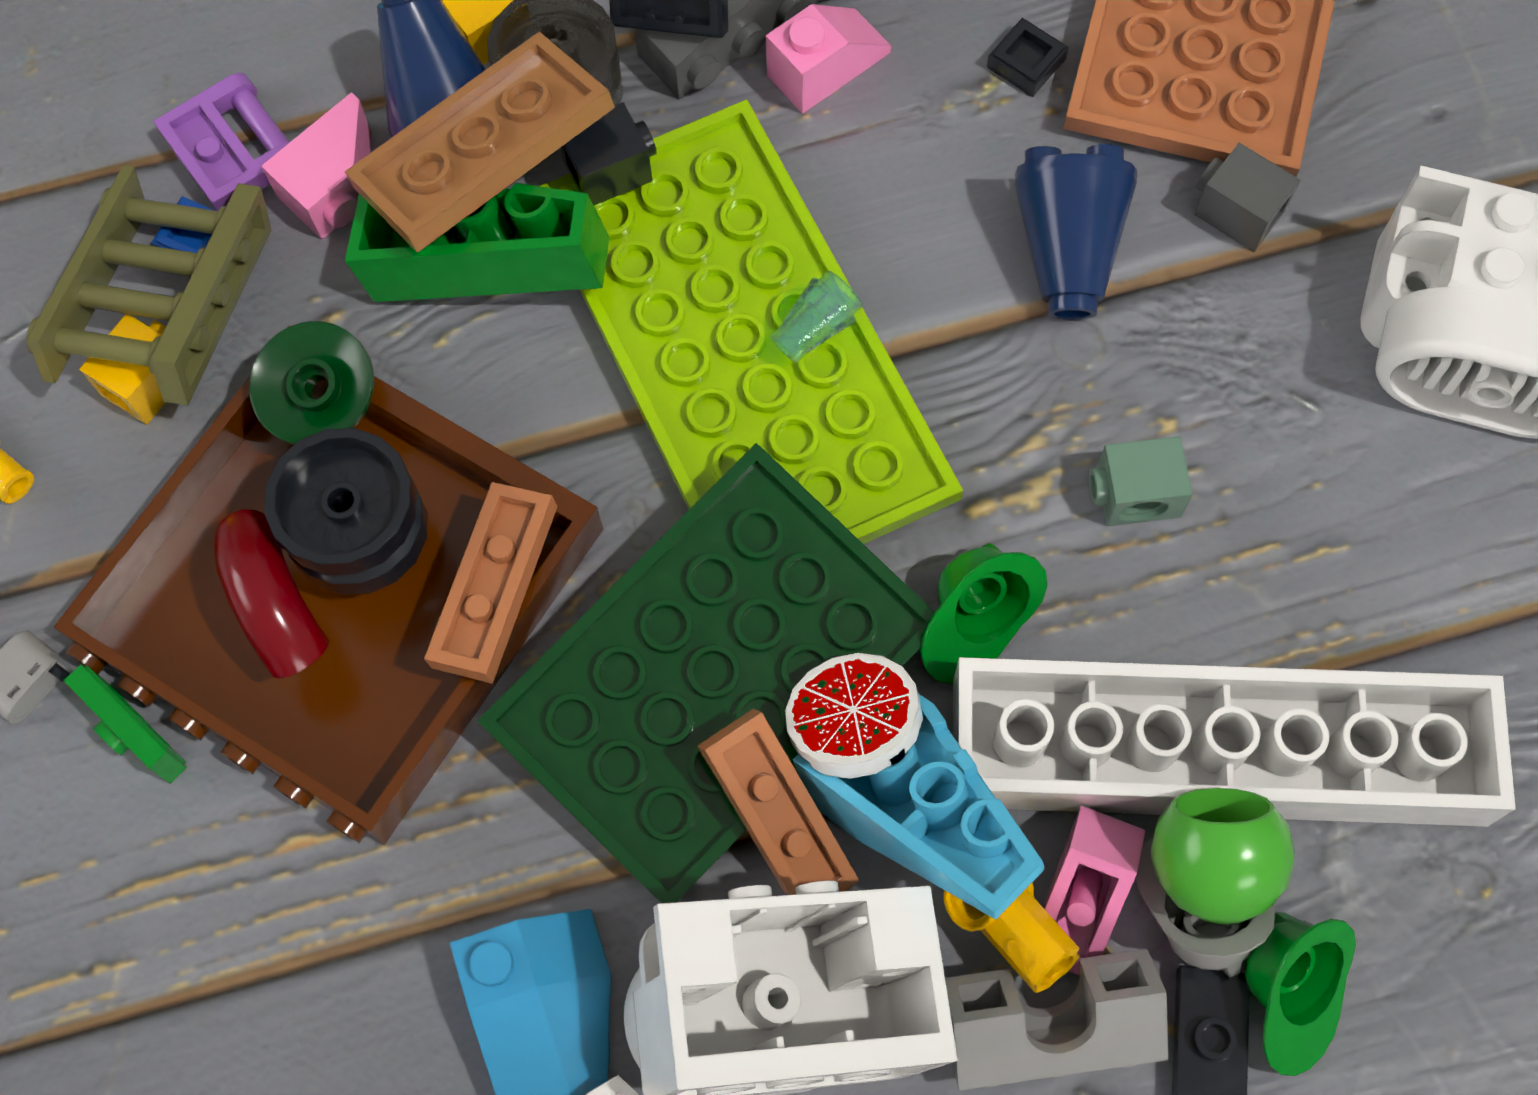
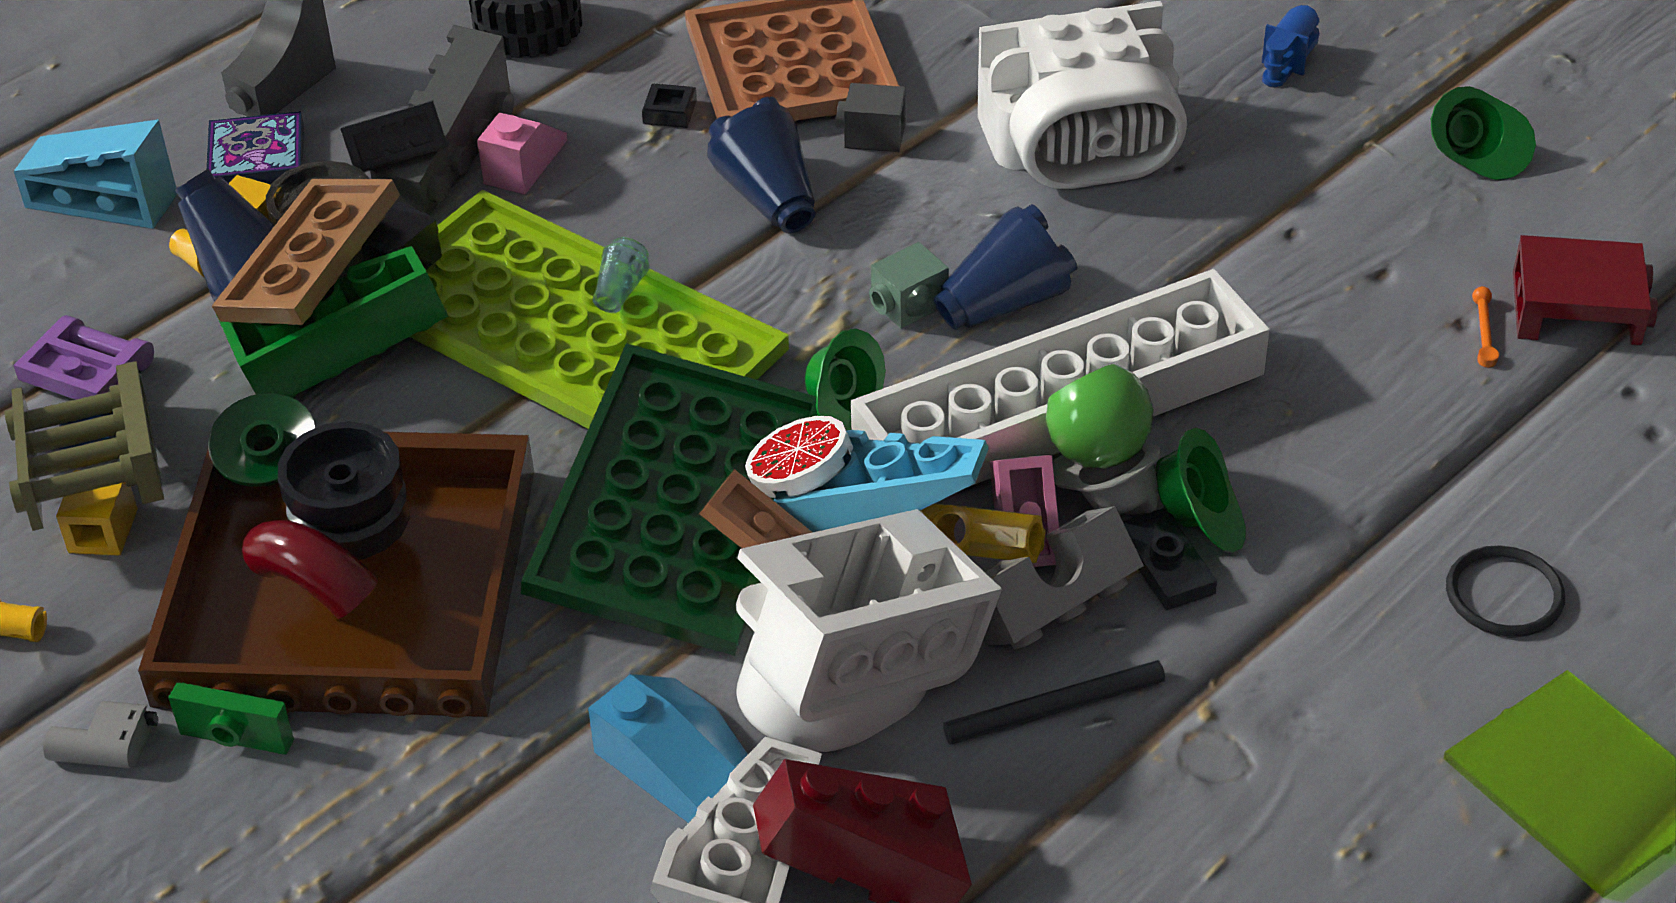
camera: 30 degrees left, 25 degrees down
bright pink slope [261,92,372,239] -> none
nougat plate [424,482,558,684] -> none
none -> dark blue cone [933,204,1077,330]

